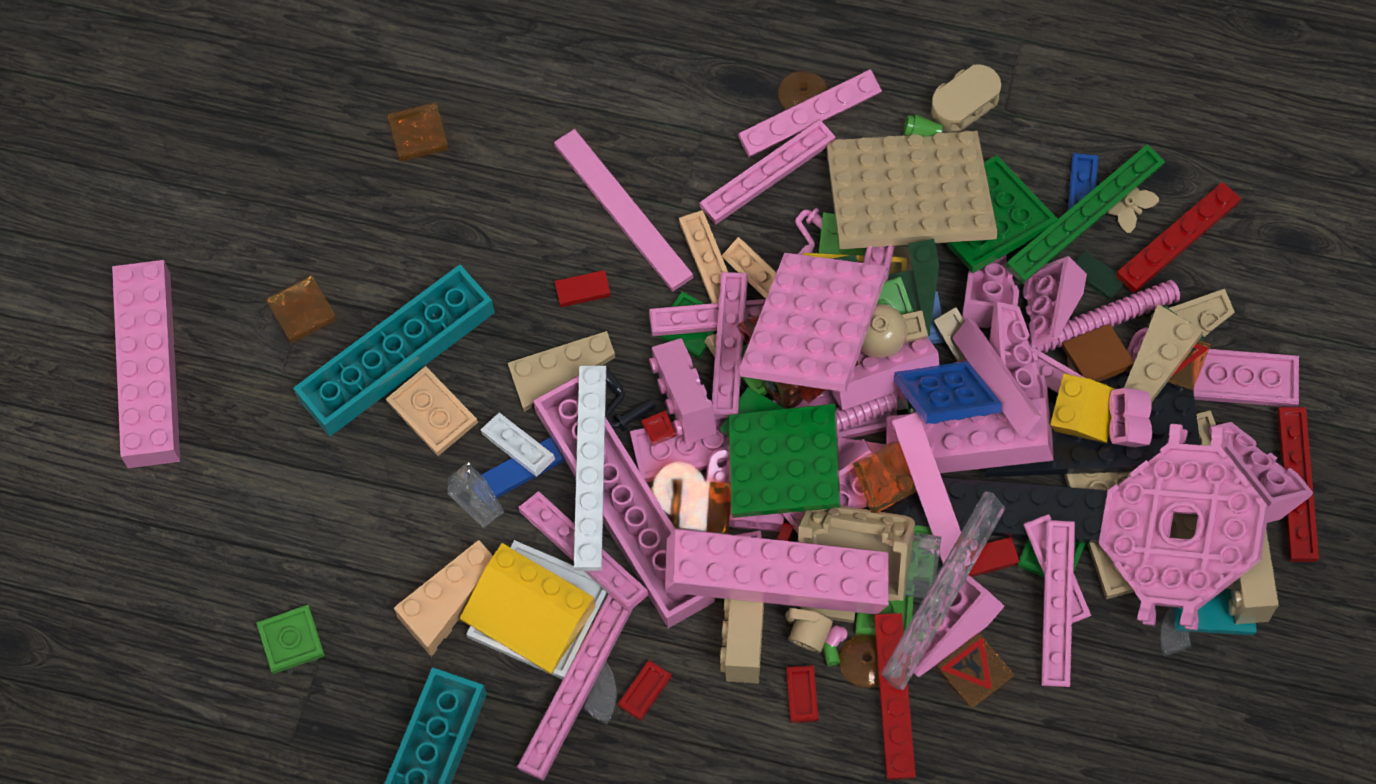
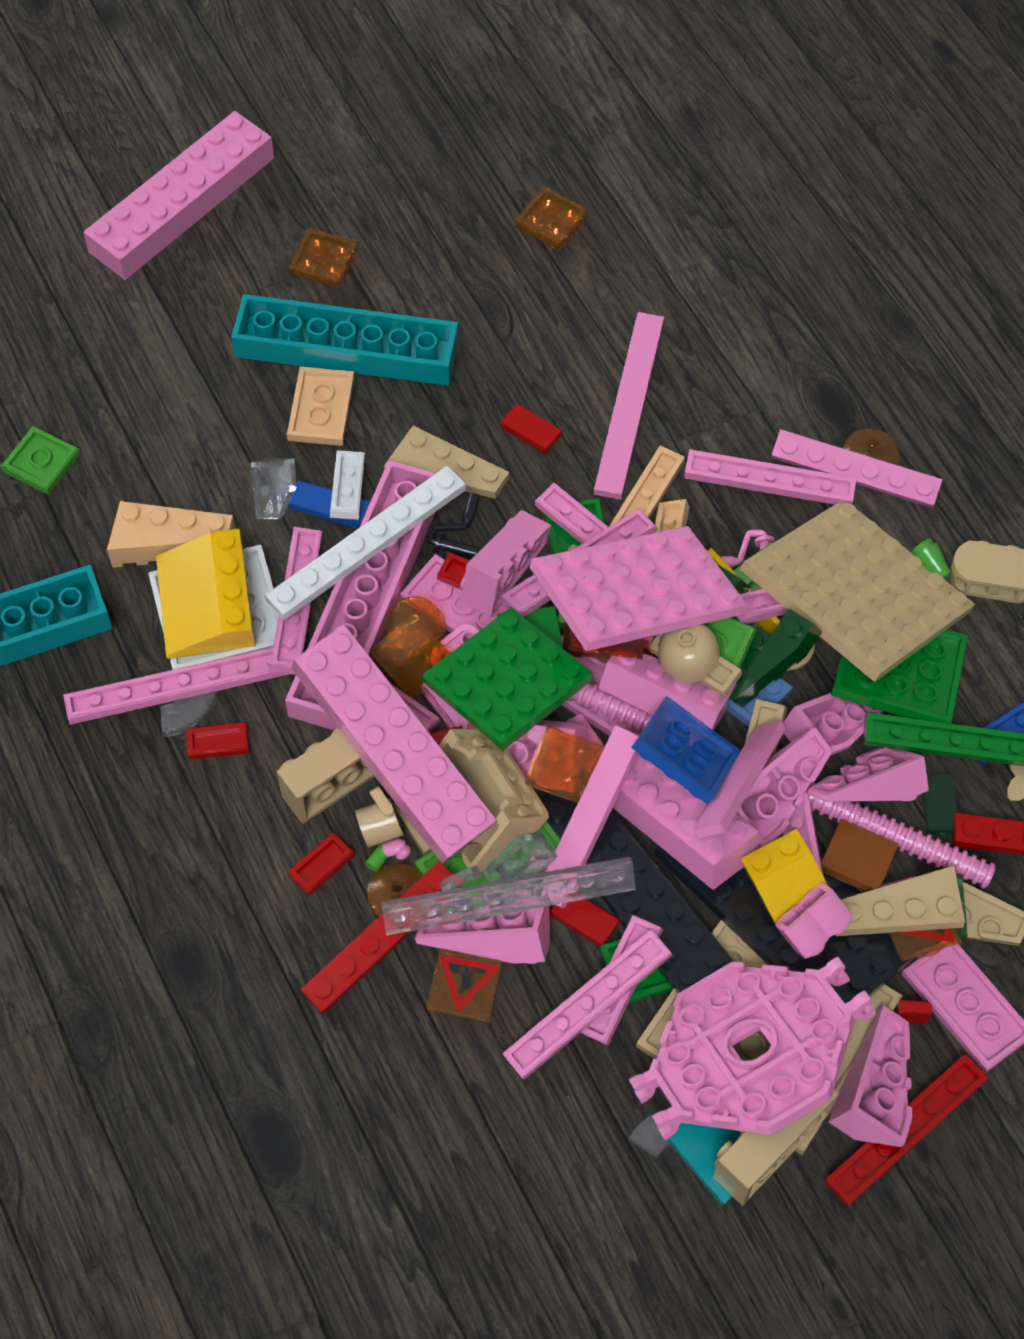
camera: 45 degrees right, 5 degrees down
none -> clear tile [439,865,482,893]
none -> red tile [894,1000,932,1024]

